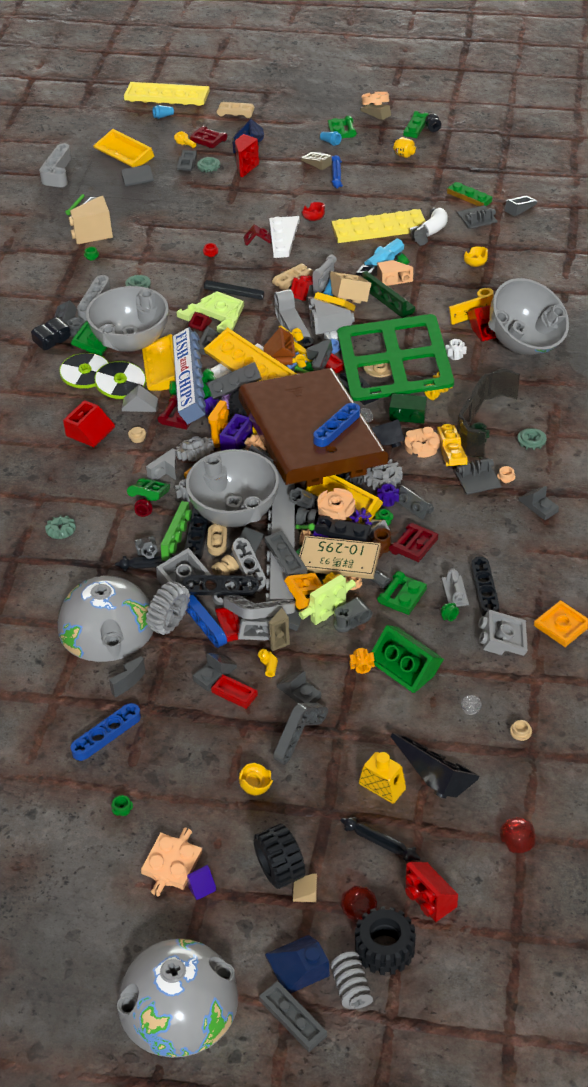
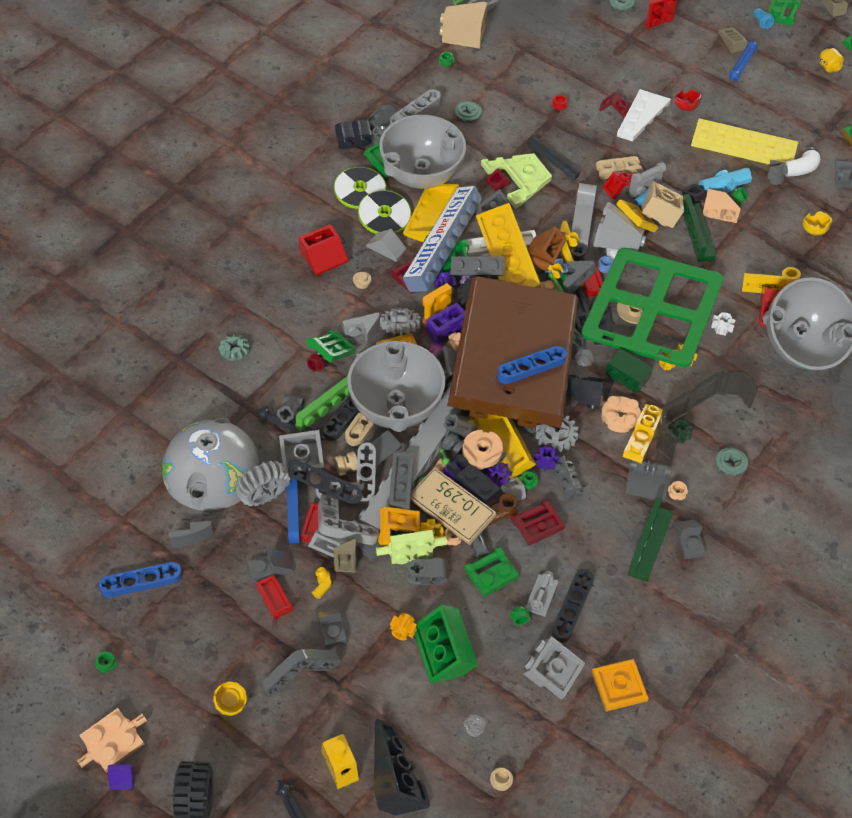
camera: 25 degrees right, 10 degrees up
none -> dark green fence [628,497,673,582]

